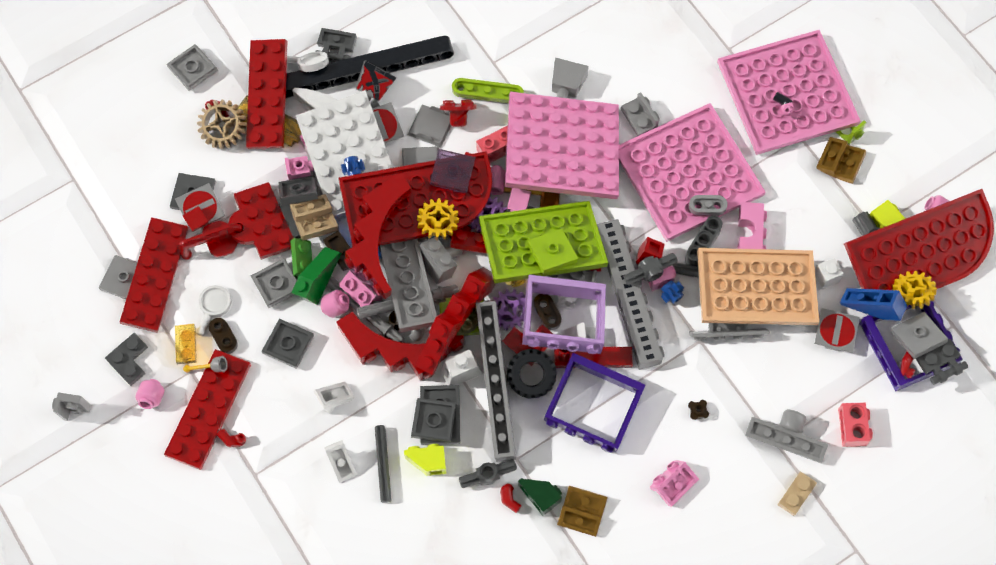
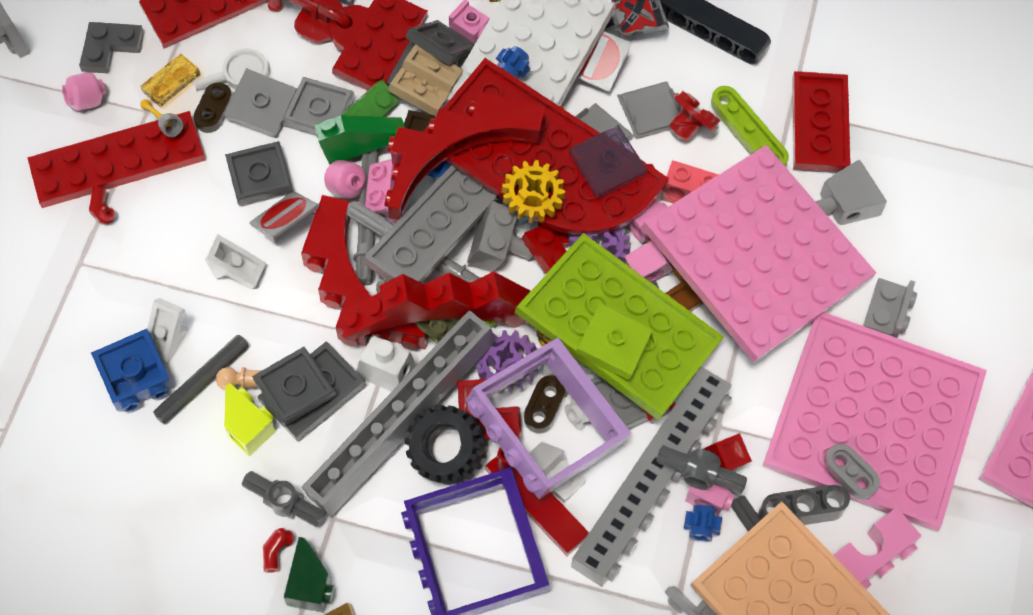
camera: 45 degrees right, 5 degrees down
none -> blue plate [90,328,173,412]
none -> light nougat pin [215,367,262,390]
none -> light grey plate [224,68,297,138]
none -> piece [249,190,319,243]
none -> red plate [792,71,851,172]

